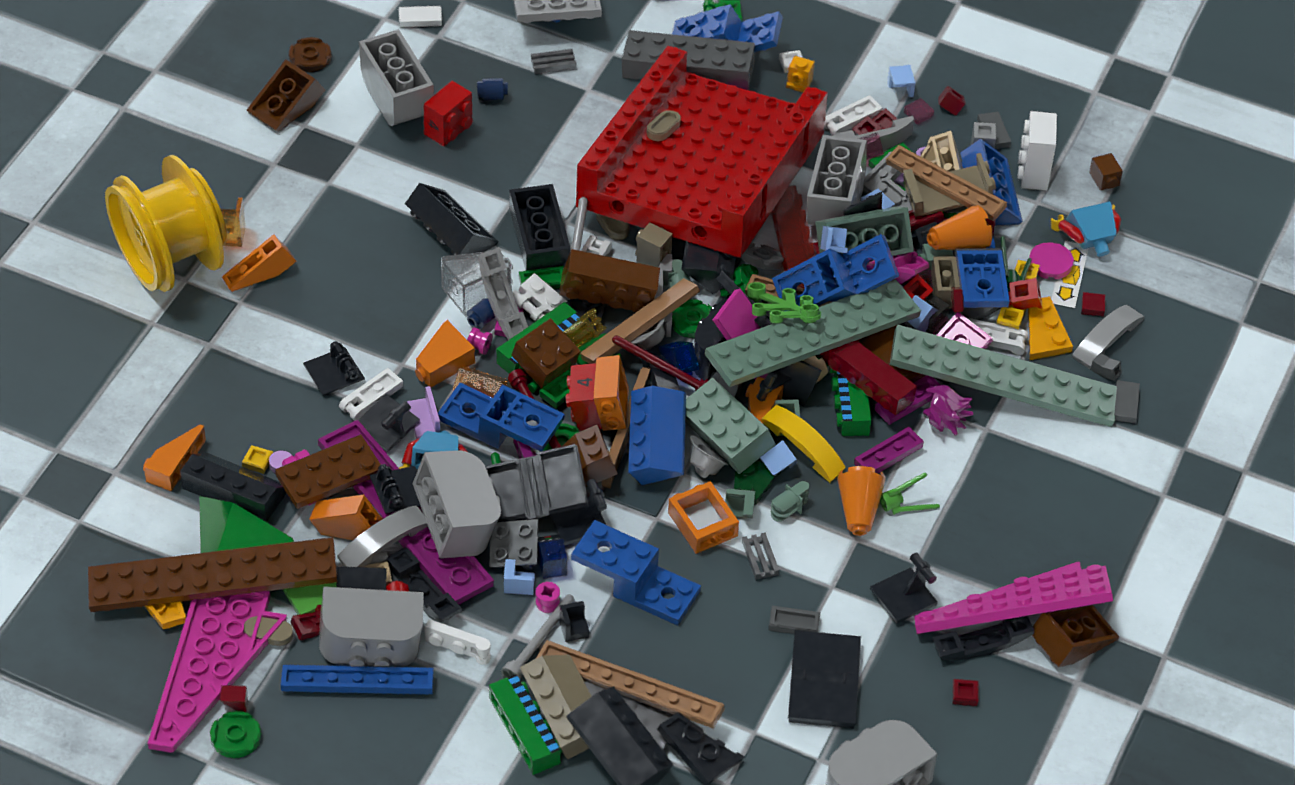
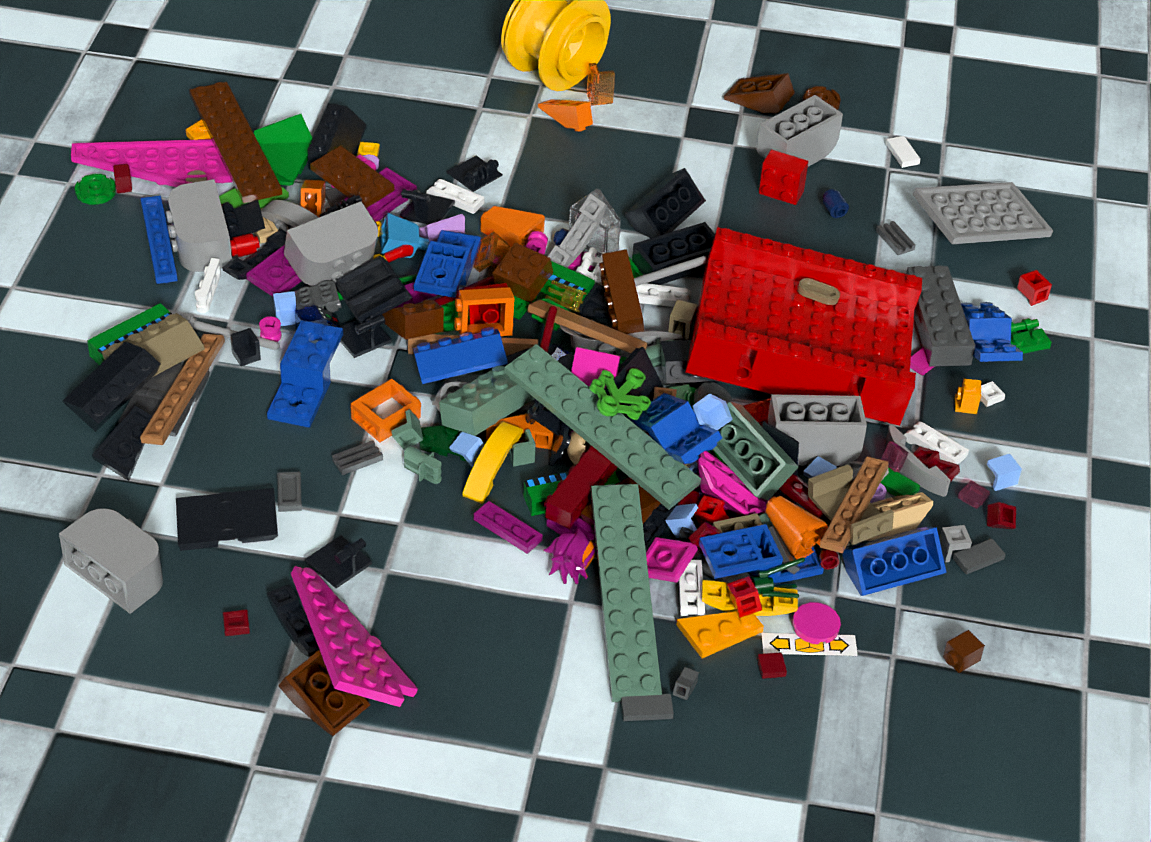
camera: 75 degrees right, 5 degrees down
orange slope [143,425,206,491] -> none
orange cone [838,466,885,536] -> none
bright green plant [880,473,940,514] -> none
white brick [1018,111,1057,191] -> none
dark azure torso [1051,201,1122,257] -> none
light grey slope [1072,305,1145,369] -> none

